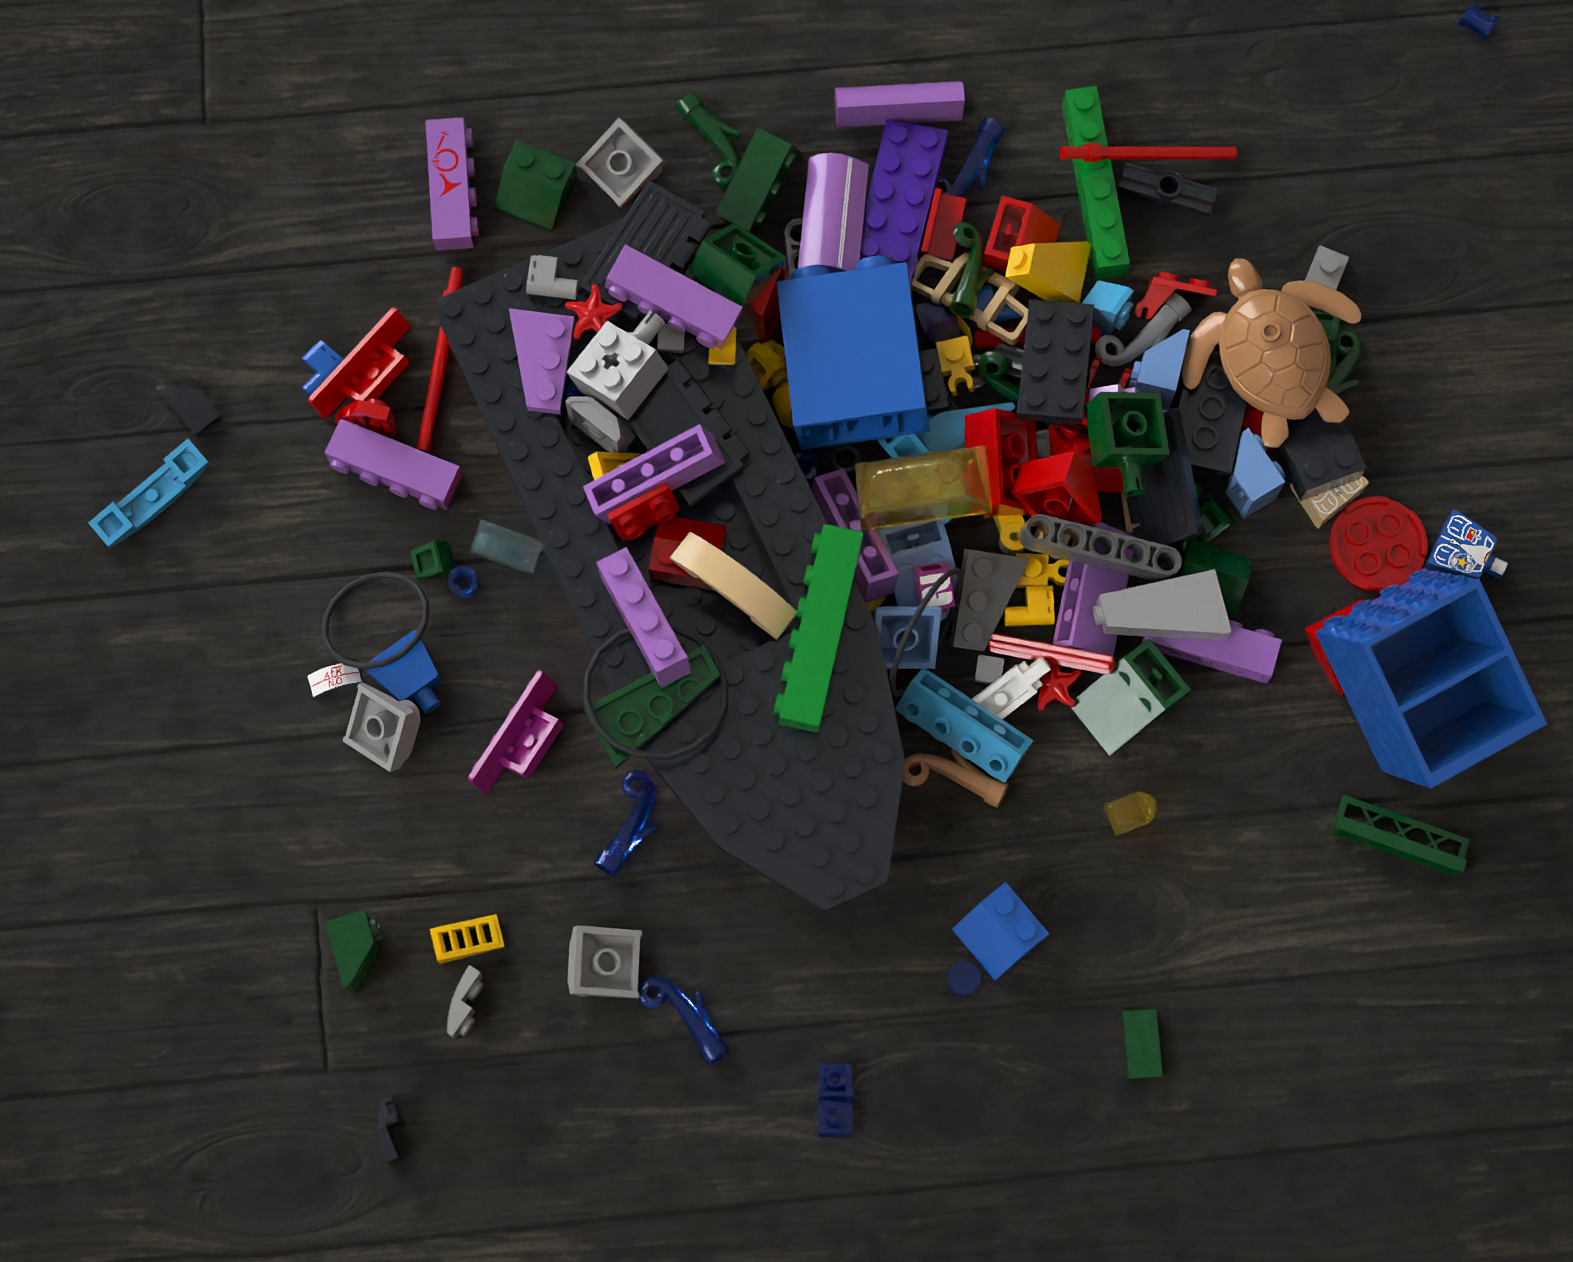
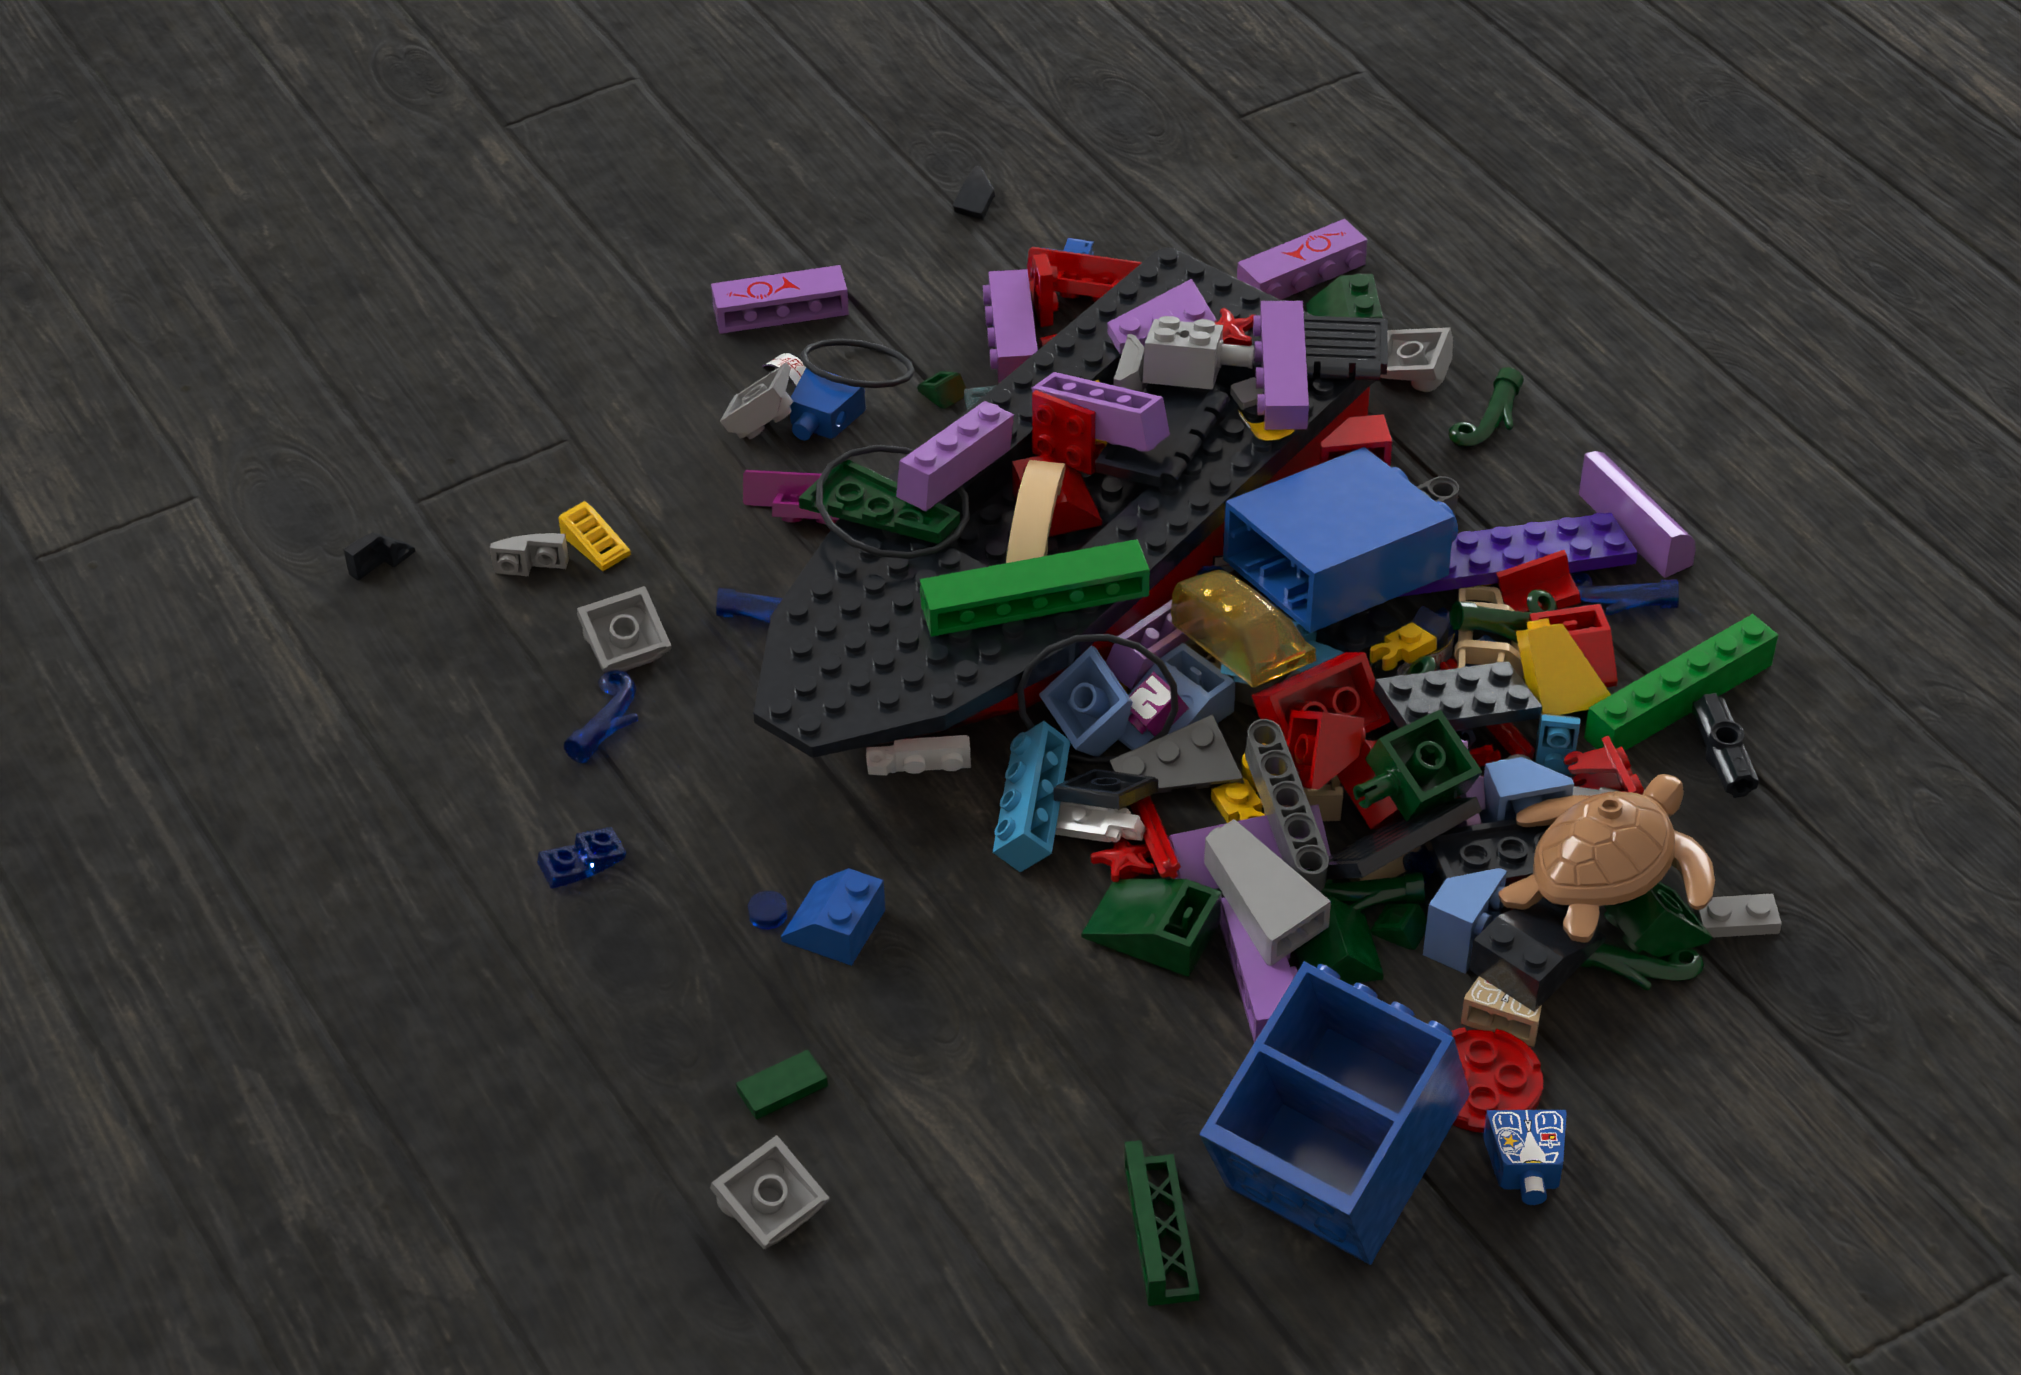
camera: 65 degrees right, 30 degrees down
dark azure slope [88,439,210,548] -> none
dark green slope [325,910,384,995] -> none
clear blue bush [448,566,479,598] -> none
light grey piece [526,255,578,300] -> none
dark green slope [689,222,787,307] -> none
dark green wedge [715,128,800,233] -> none
medium lavender brick [798,153,869,273] -> none
medium nougat plant [903,749,1009,808] -> none
yellow piece [1004,585,1055,626] -> none
red bar [1060,143,1237,163] -> none
clear yellow plate [1103,791,1157,836] -> none
none -> light grey slope [710,1135,829,1249]
none -> medium lavender brick [711,265,849,334]
none -> black tile [1053,769,1158,810]

